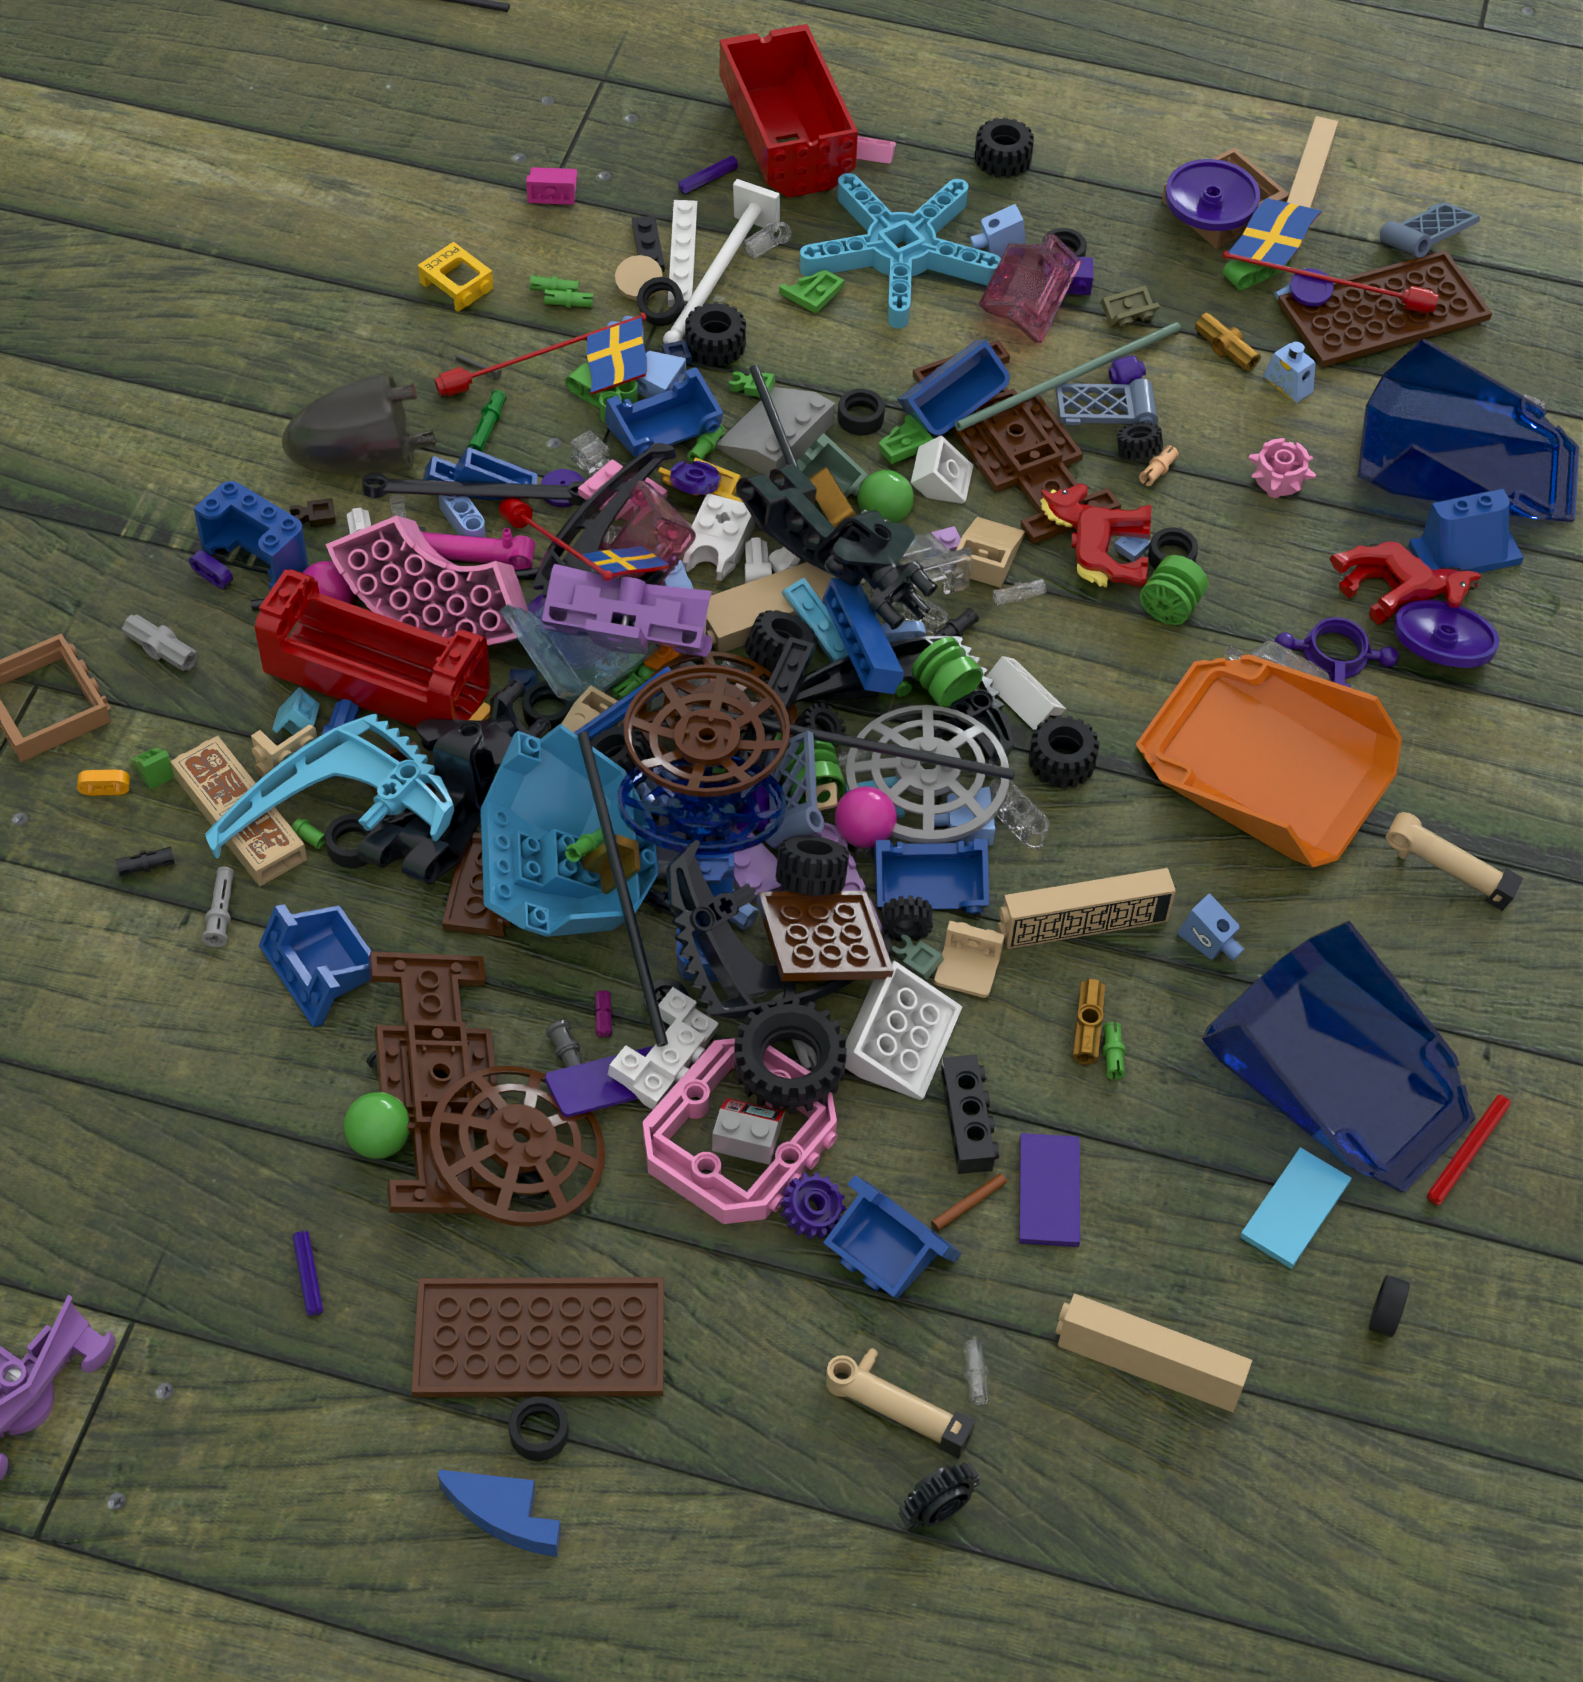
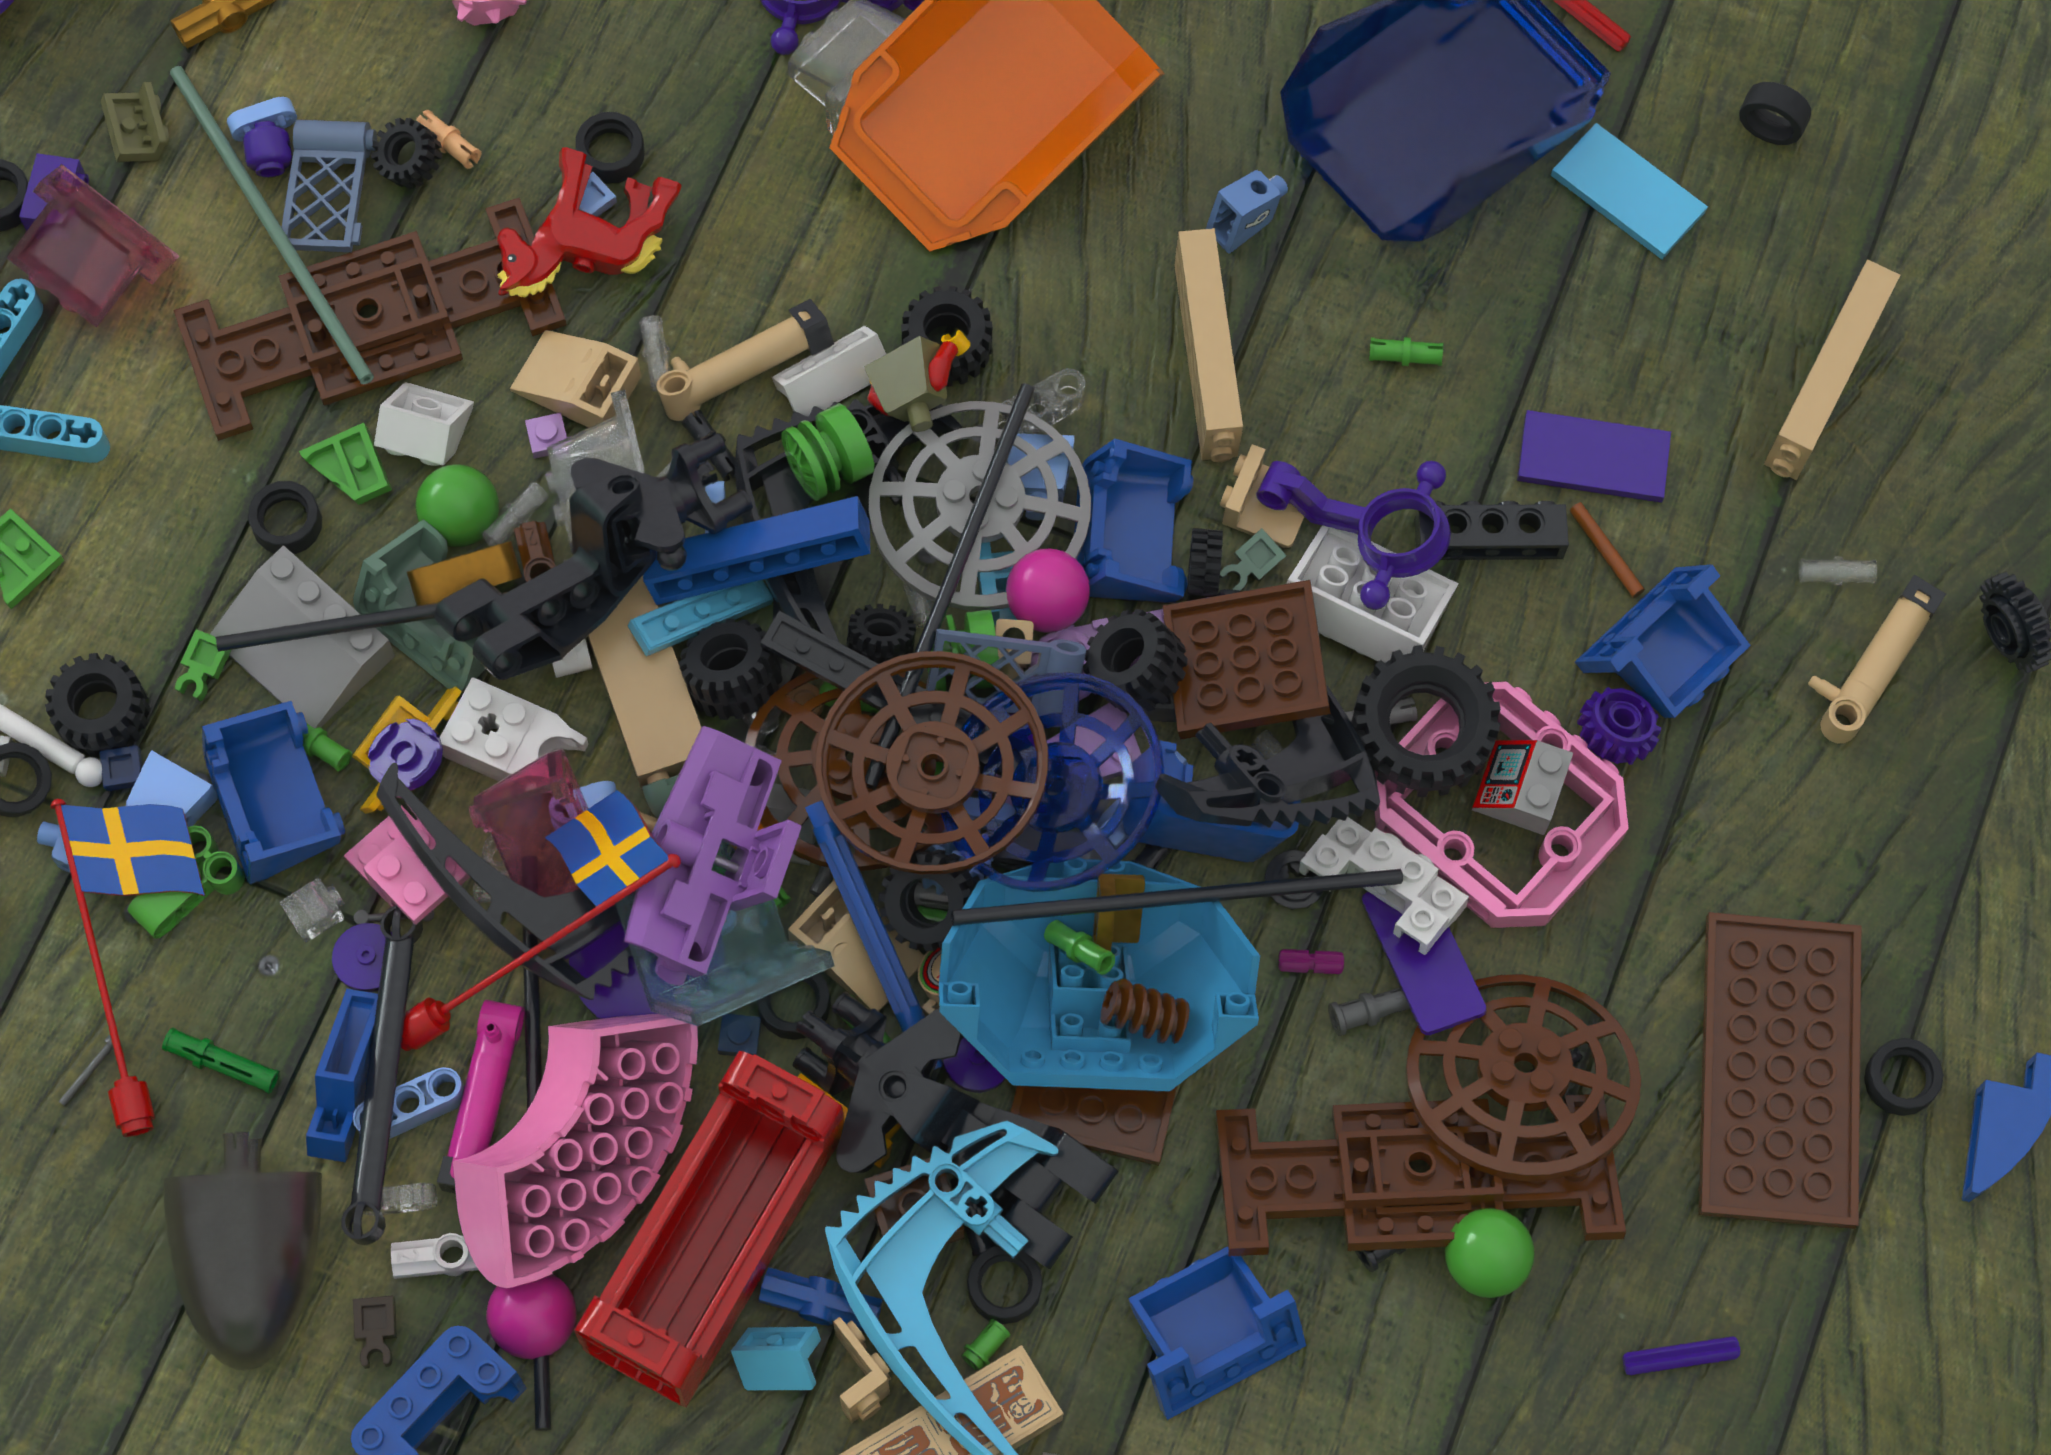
camera: 85 degrees left, 15 degrees up
white piece [745,537,772,584] -> none
blue windscreen [897,340,1010,435] -> none
pearl gold piece [1073,979,1105,1065] -> none
bright green wheel [1140,555,1209,625] -> none
none -> light blue beam [227,97,297,141]
none -> tan piece [656,299,834,421]
none -> olive torso [864,330,970,432]
none -> reddish brown piece [1100,979,1190,1044]
none -> dark purple piece [1256,461,1451,610]

